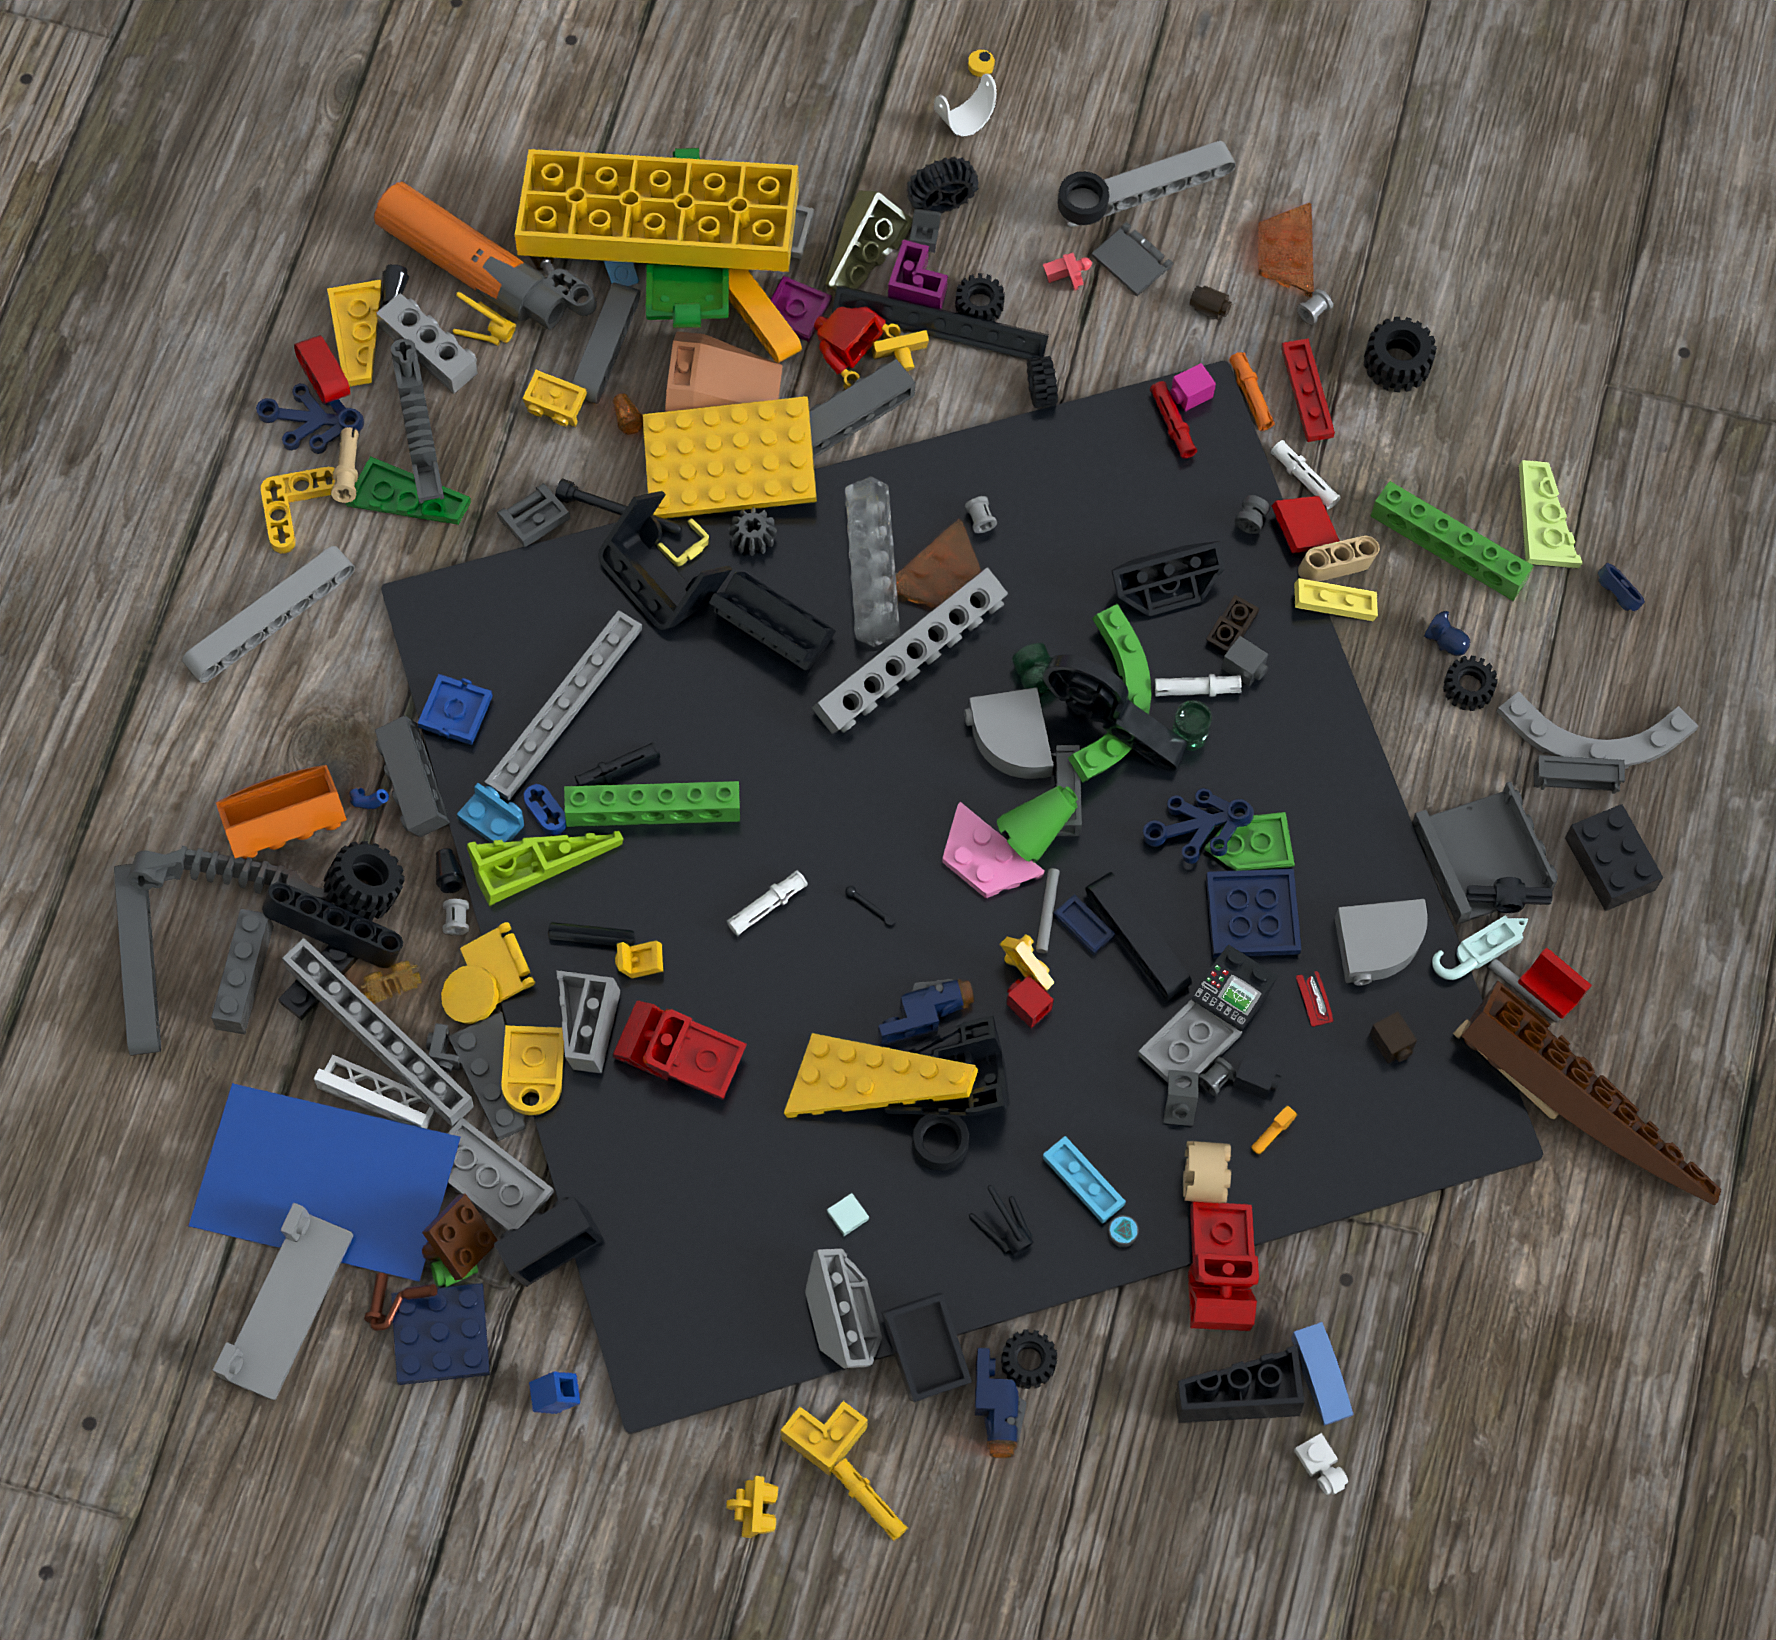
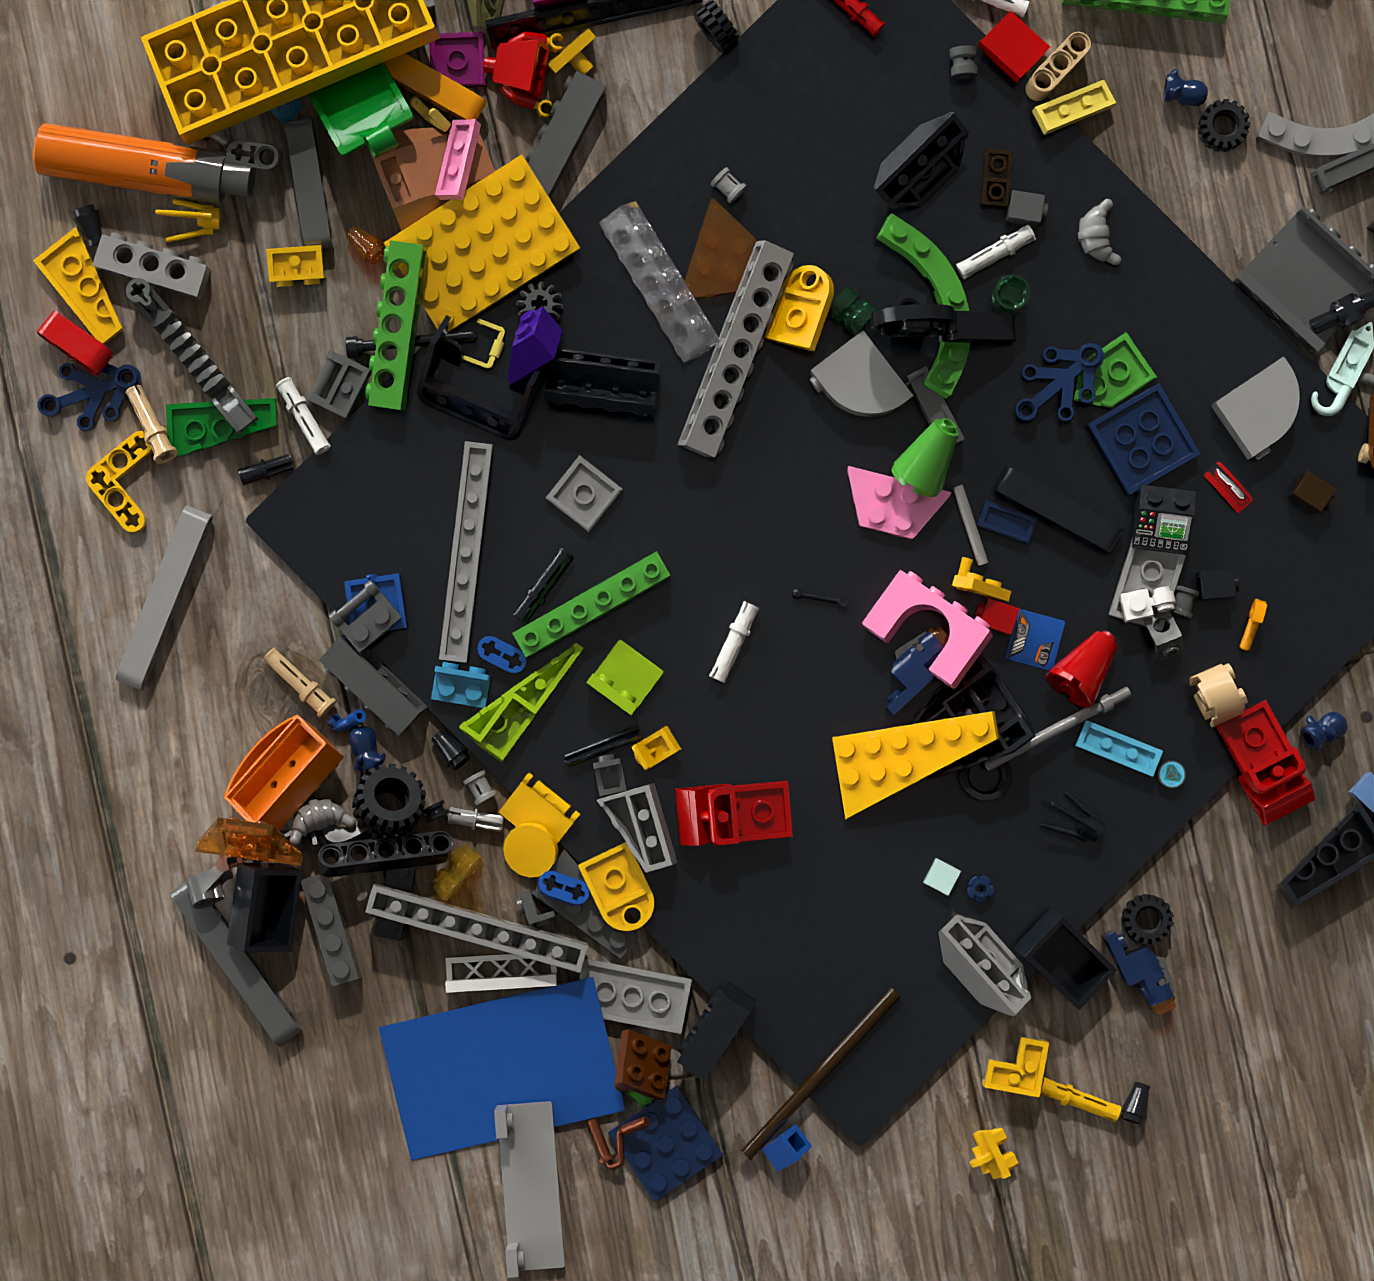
camera: 25 degrees left, 20 degrees up
none -> clear orange wing [195,817,303,866]
none -> black piece [227,863,303,952]
none -> black axle [238,454,294,486]
none -> tan pin [263,647,337,718]
none -> white pin [276,377,331,455]
none -> light grey piece [290,799,356,845]
none -> dark grey plate [328,579,403,653]
none -> dark blue animal [349,726,386,771]
none -> bright green brick [365,240,428,410]
none -> light yellow piece [410,97,451,132]
none -> black bush [422,800,449,823]
none -> bright pink plate [435,119,481,200]
none -> light grey axle [448,807,504,832]
none -> dark purple slope [508,306,563,384]
none -> blue beam [537,871,589,906]
none -> light grey tile [546,455,623,532]
none -> lime bracket [586,640,663,716]
none -> dark grey bracket [593,754,627,796]
none -> dark brown piece [741,988,901,1160]
none -> yellow plate [764,265,834,351]
none -> bright pink arch [862,570,993,690]
none -> dark blue plate [967,876,994,903]
none -> light grey bar [984,687,1131,771]
none -> blue sticker [1005,609,1065,670]
none -> red cone [1046,631,1118,708]
none -> light grey piece [1078,199,1121,265]
none -> white plate [1119,586,1176,623]
none -> black cone [1121,1082,1150,1125]
none -> dark blue animal [1300,712,1348,751]

